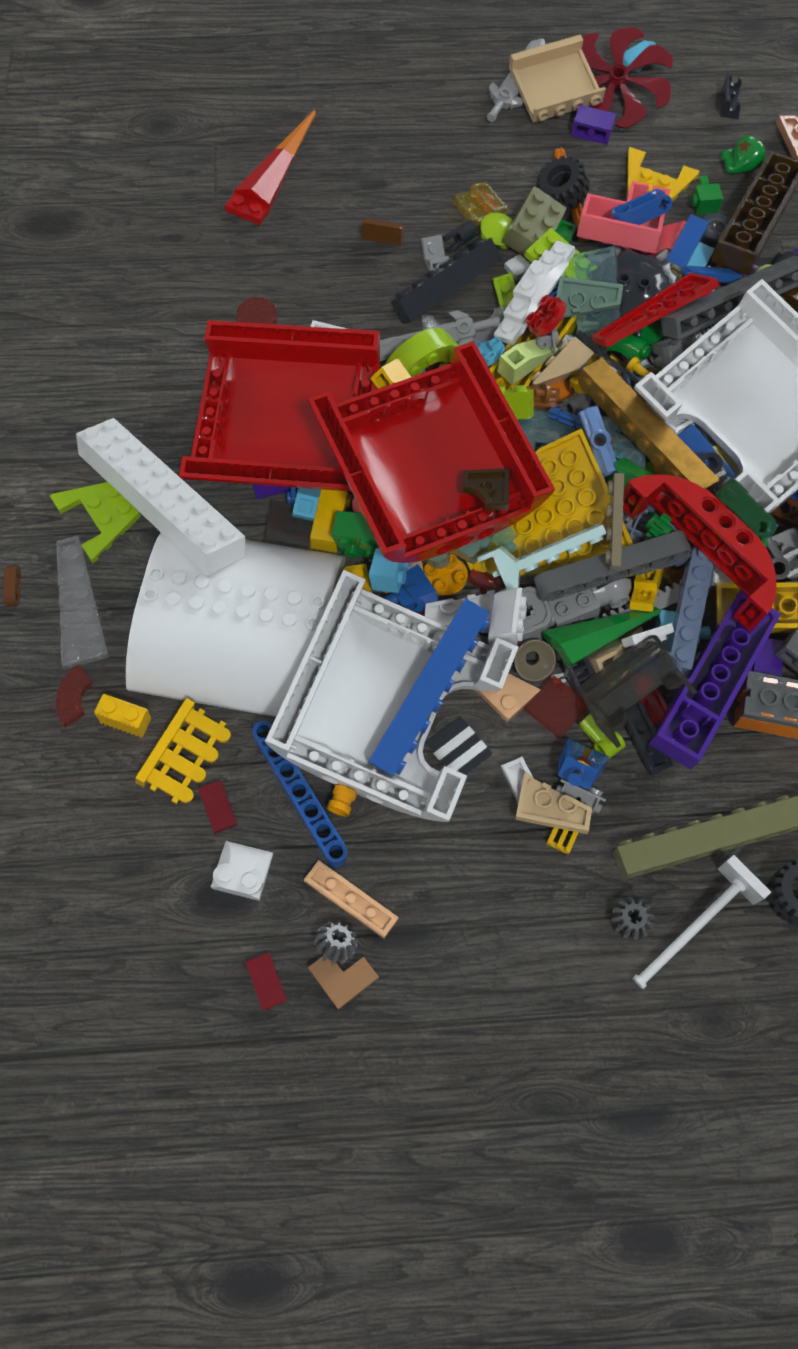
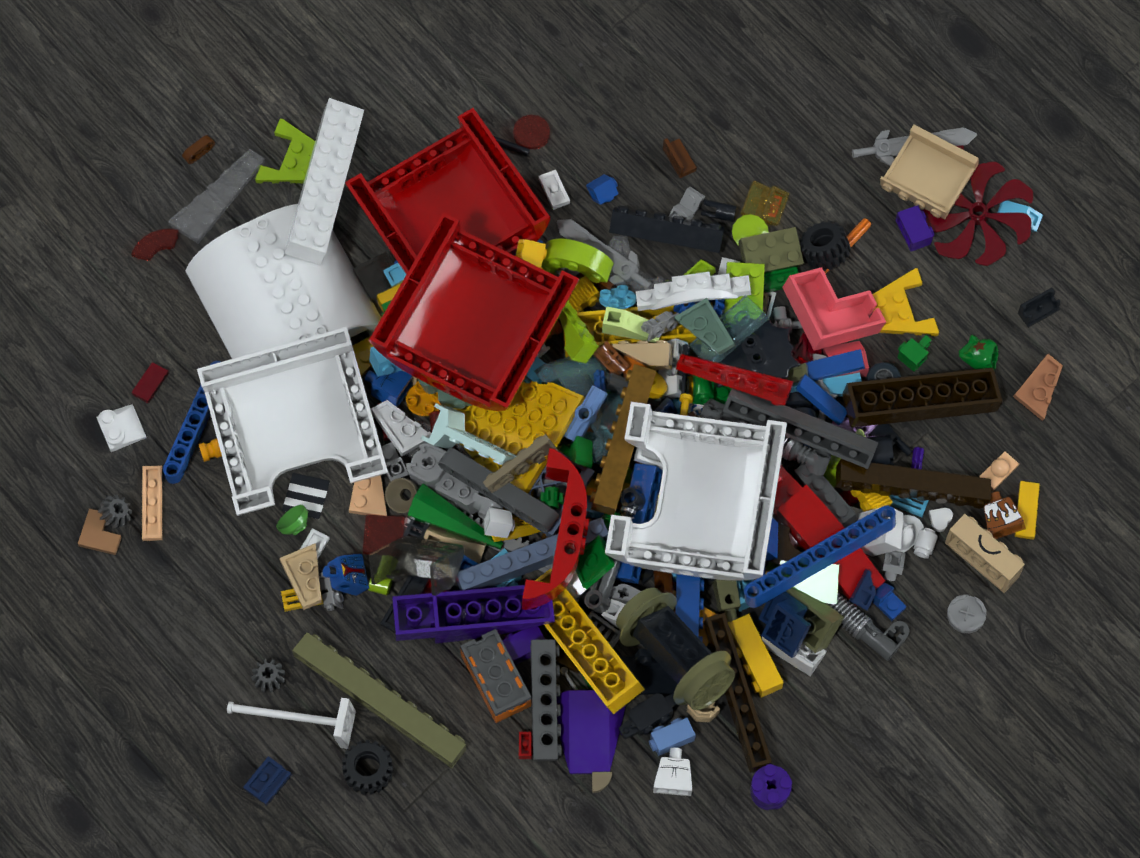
camera: 55 degrees right, 0 degrees up
yellow brick [94,694,151,738] -> none
yellow fence [135,698,230,804] -> none
red plate [225,110,316,225] -> none
dark red tile [245,953,287,1011] -> none
blue brick [368,598,490,778] -> none
dark brown tile [463,469,510,511] -> none
white slope [488,588,527,646] -> none
clear light blue tile [491,526,518,553] -> none
red tile [526,295,566,337] -> none
blue piece [611,189,672,225] -> none
white wing [621,623,675,650] -> none
dark green piece [715,477,777,538] -> none
none -> dark blue plate [243,756,291,806]
none -> bright green piece [276,504,308,535]
none -> white brick [484,507,515,538]
none -> blue brick [586,174,619,205]

